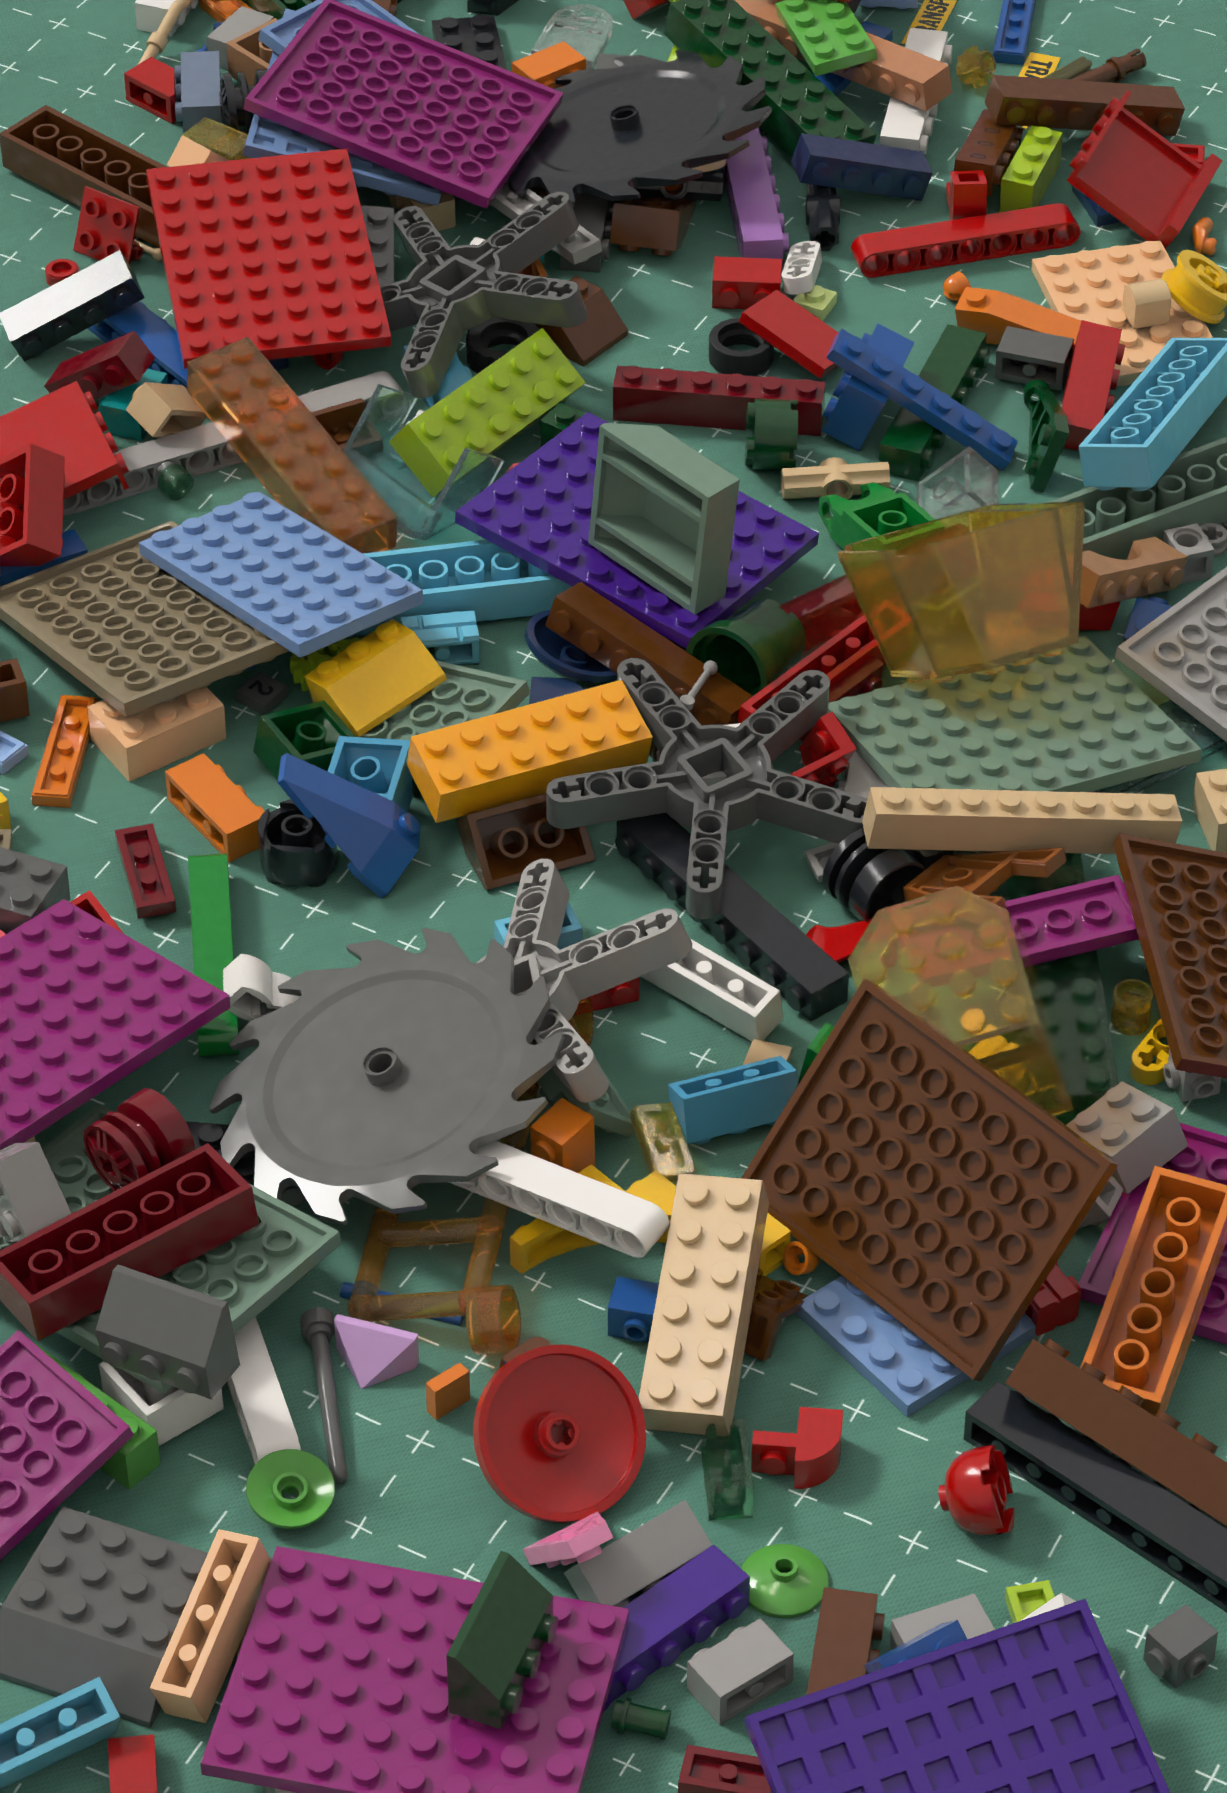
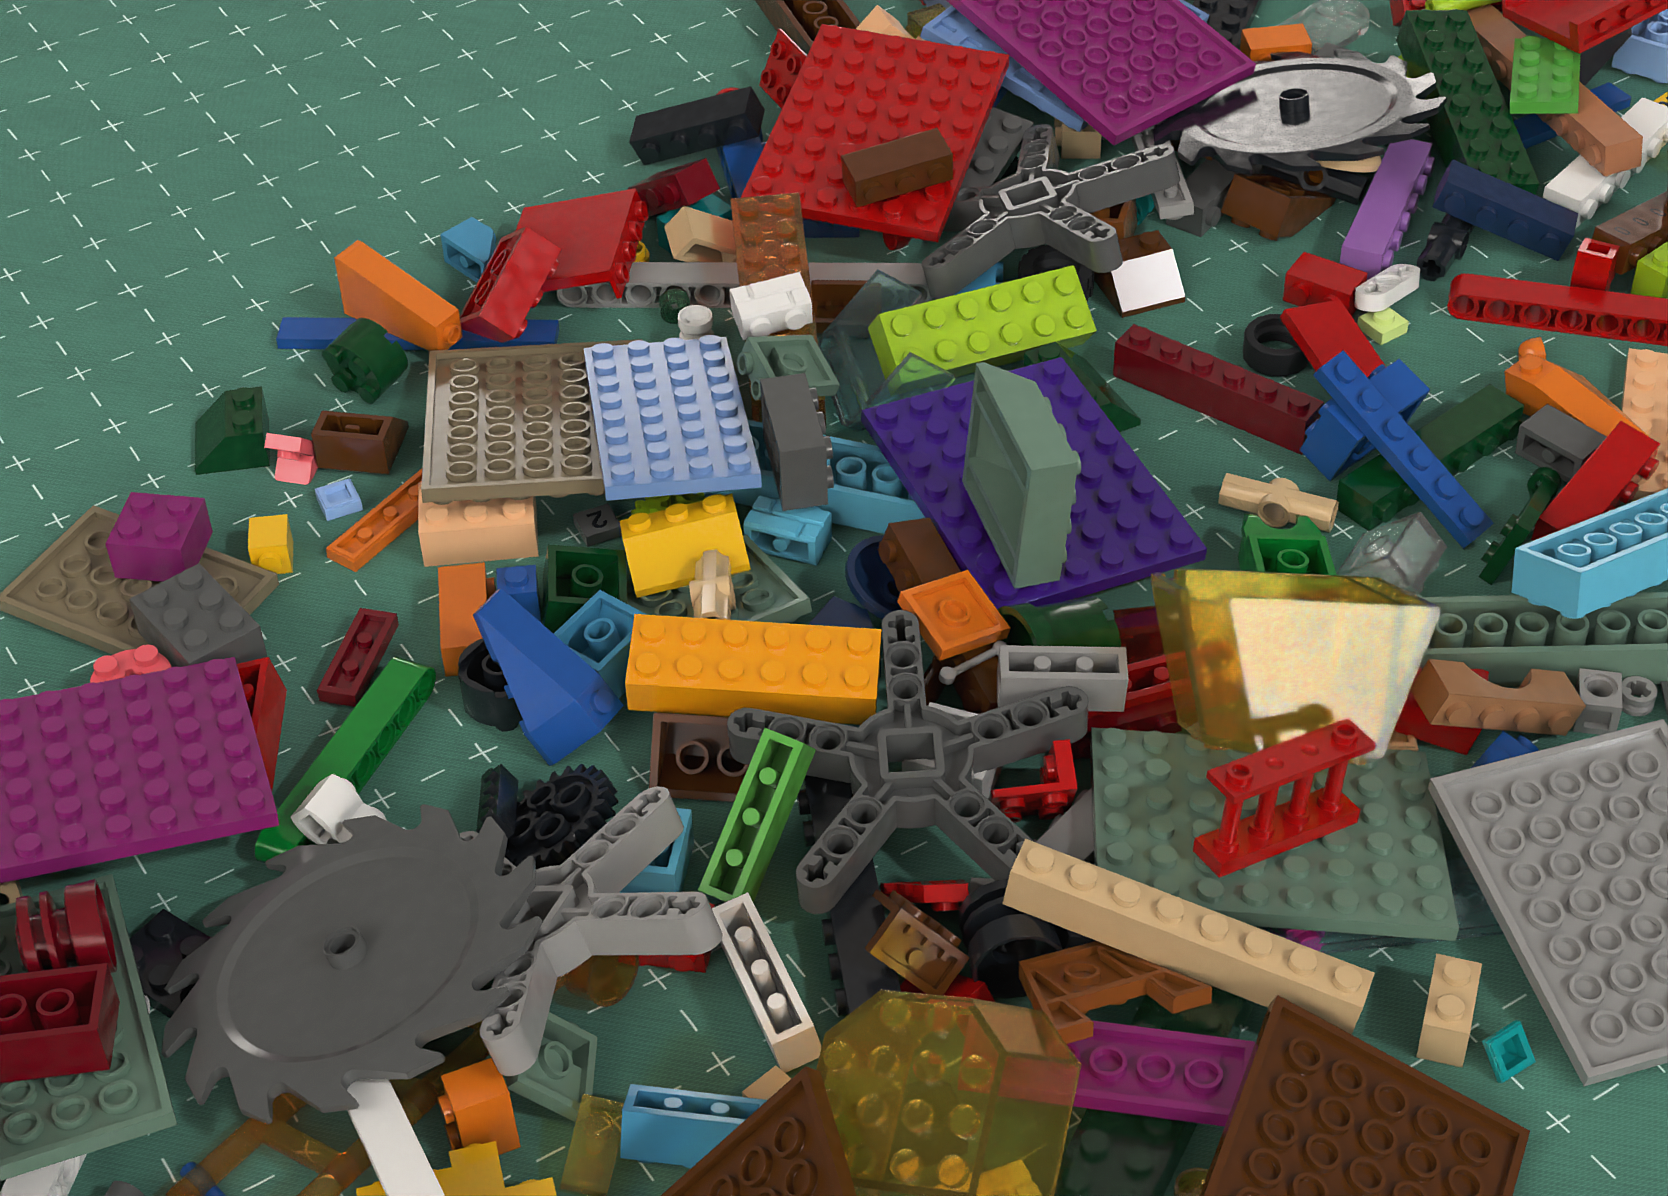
camera: 30 degrees right, 0 degrees up
dark green brick [745,399,798,470] -> none
none -> black piece [476,764,518,838]
none -> blue brick [496,565,541,622]
none -> black gear [505,764,619,869]
none -> white wheel [678,305,714,340]
none -> tan piece [689,549,736,620]
none -> bright green brick [698,728,816,903]
none -> white brick [730,272,813,340]
none -> sand green plate [737,335,840,400]
none -> dark grey brick [760,373,834,511]
none -> reddish brown brick [841,128,953,207]
none -> reddish brown bracket [864,889,970,1002]
none -> red wing [880,879,969,911]
none -> orange plate [897,570,1011,661]
none -> light grey brick [997,645,1129,712]
none -> red fence [1192,718,1376,878]

